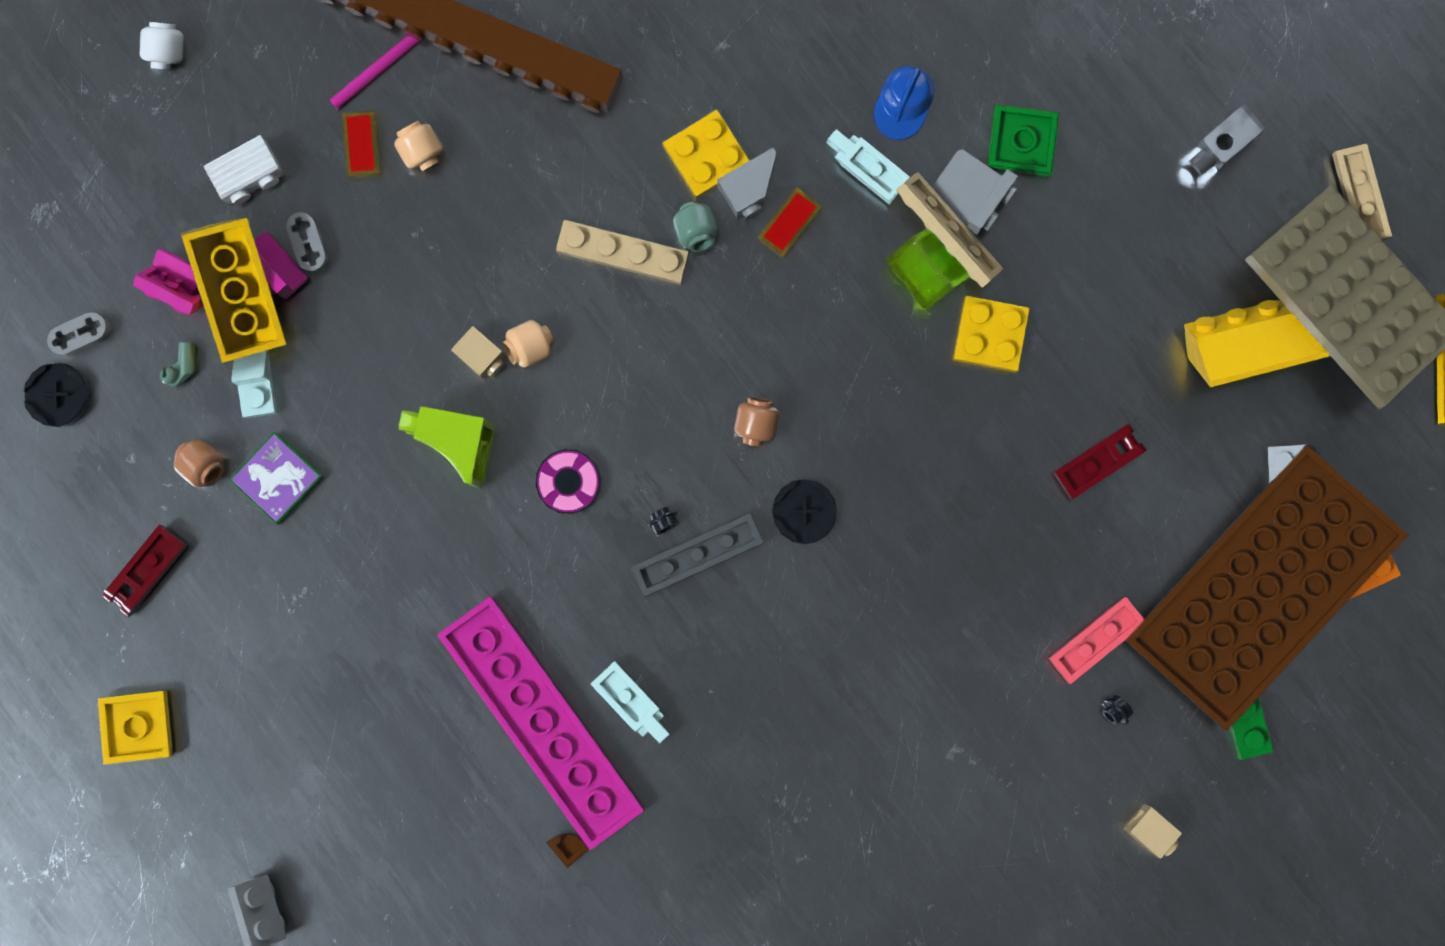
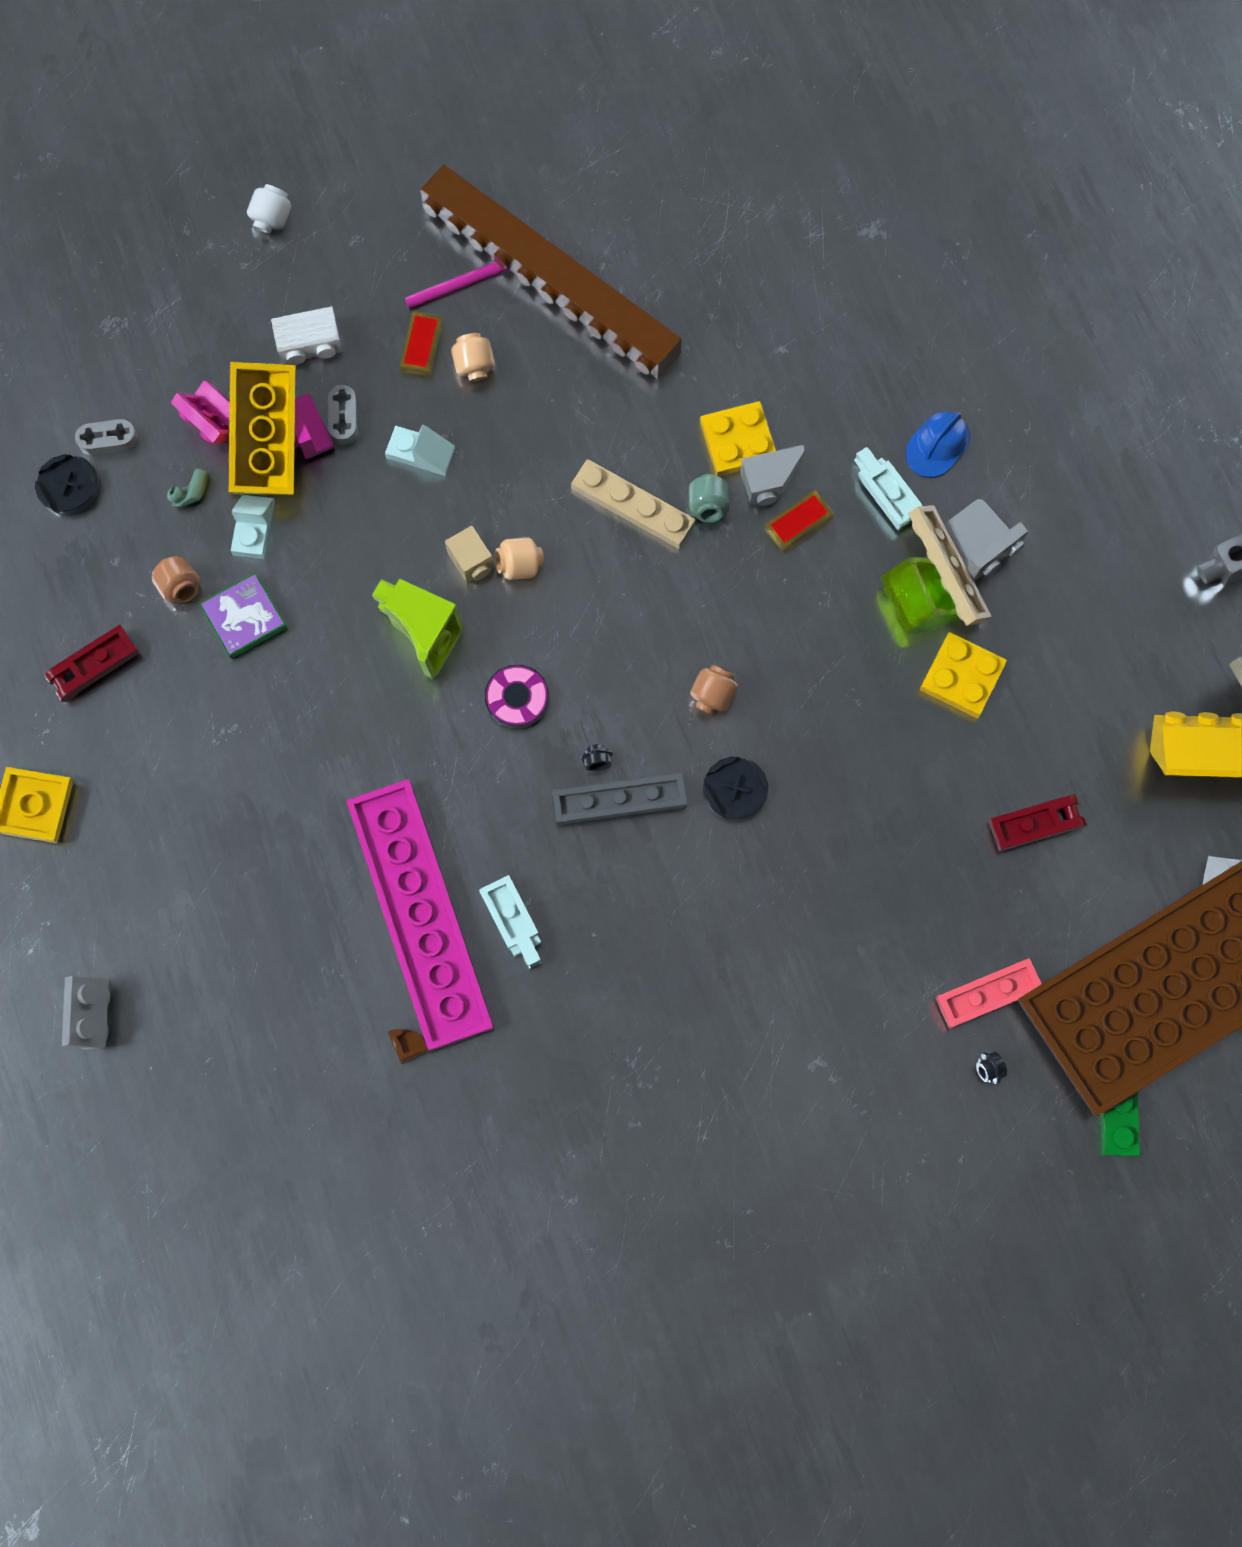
camera: 15 degrees right, 10 degrees down
green tile [987,104,1060,178] -> none
tan brick [1124,804,1182,859] -> none
none -> light aqua slope [385,425,456,476]

